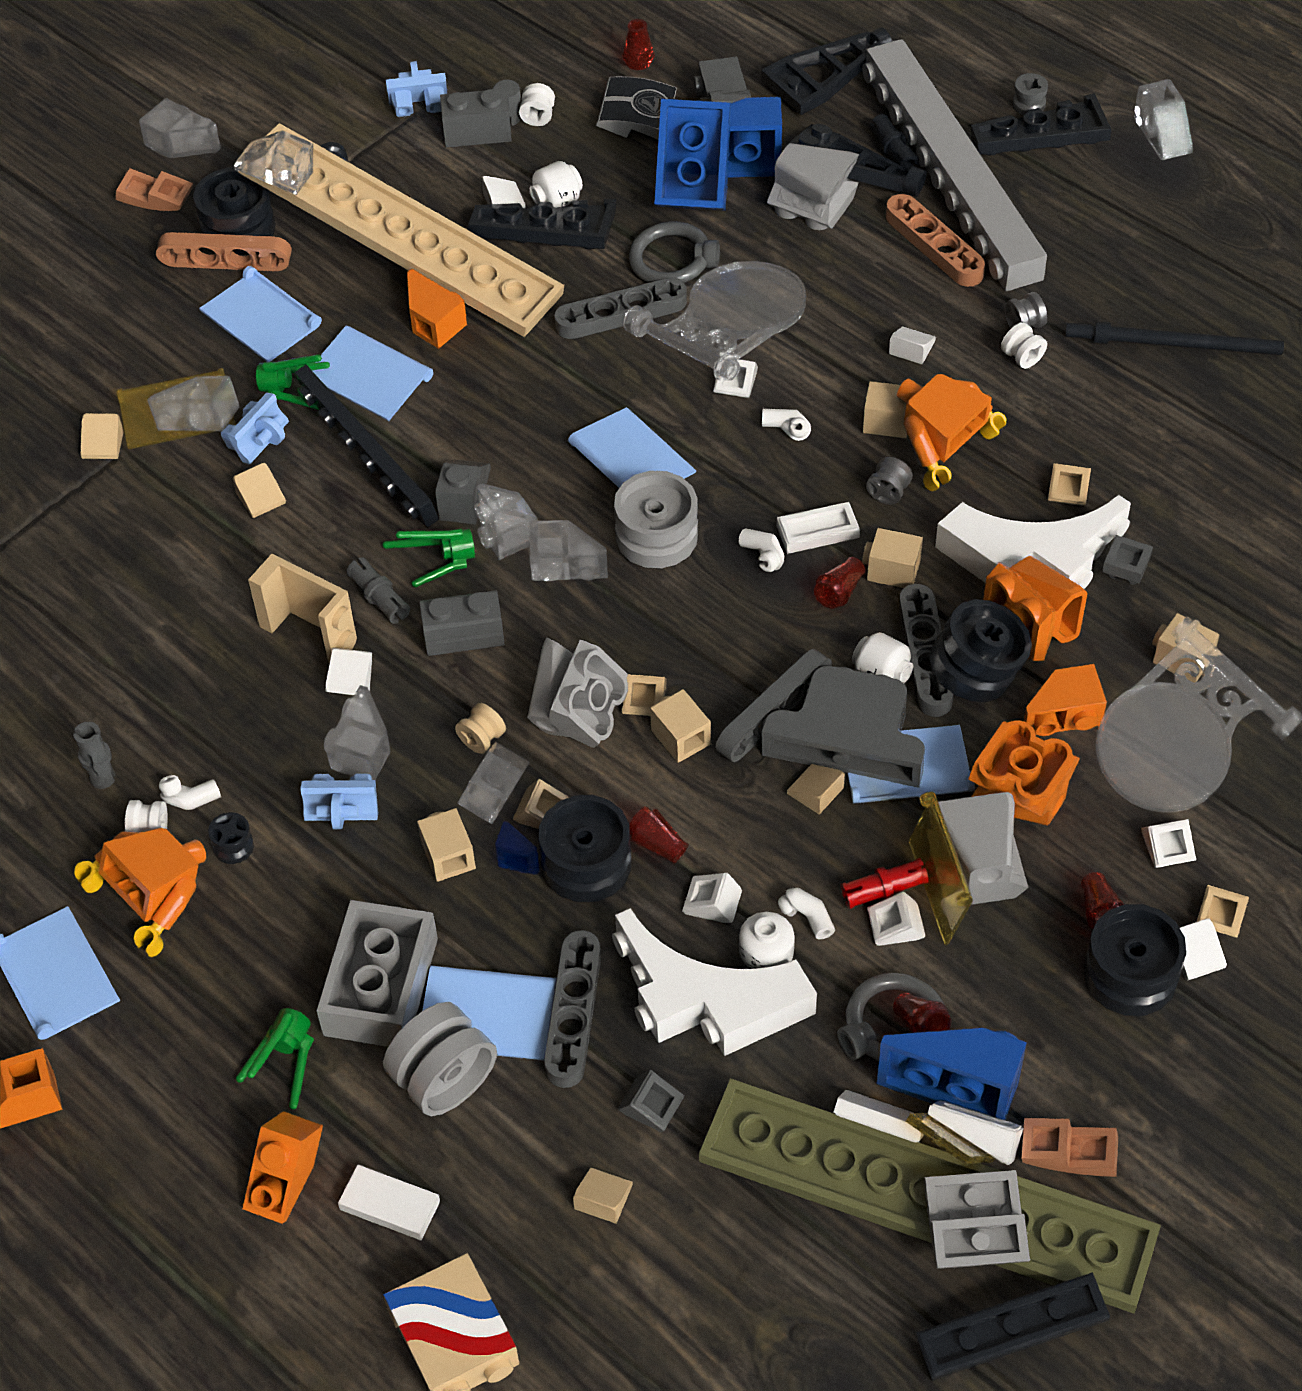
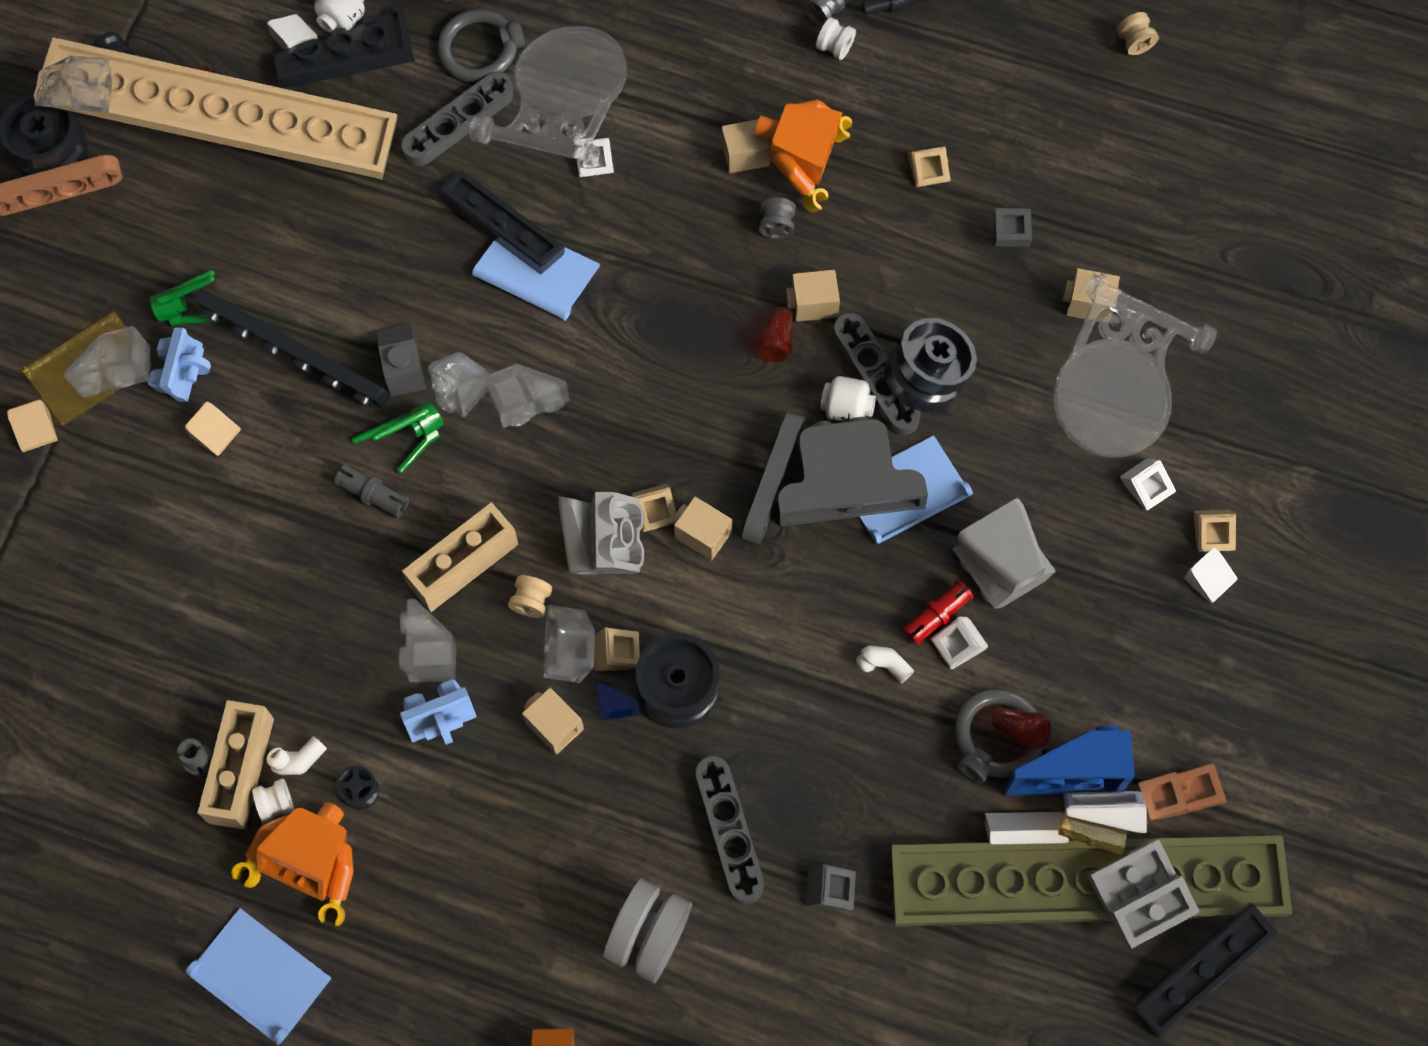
camera: 25 degrees left, 15 degrees up
light blue piece [199,266,322,362] -> none
green plant [236,1008,314,1110] -> none
tan panel [248,554,357,663] -> none
light blue piece [313,326,433,421] -> none
light grey brick [317,900,438,1047] -> none
white slope [325,648,372,696] -> none
orange slope [407,269,467,349] -> none
dark grey brick [420,590,505,656] -> none
light blue piece [422,966,557,1060] -> none
tan slope [573,1168,633,1224] -> none
white arch [612,908,817,1056] -> none
light grey wheel [614,471,698,568] -> none
clear red cone [629,806,689,864] -> none
white slope [682,873,742,923] -> none
white arm [739,528,785,572] -> none
white head [739,911,795,969] -> none
white arm [762,409,811,441] -> none
white tile [777,502,860,554] -> none
tan slope [787,764,845,815] -> none
white slope [889,326,936,364] -> none
clear yellow piece [909,792,973,945] -> none
white arch [935,495,1131,589] -> none
orange piece [968,720,1080,826] -> none
orange piece [983,556,1087,661] -> none
orange slope [1024,664,1107,736] -> none
clear red cone [1081,872,1124,929] -> none
black wheel [1084,904,1187,1016] -> none
none -> tan brick [198,700,274,830]
none -> tan brick [402,502,519,612]
none -> black tile [437,170,565,275]

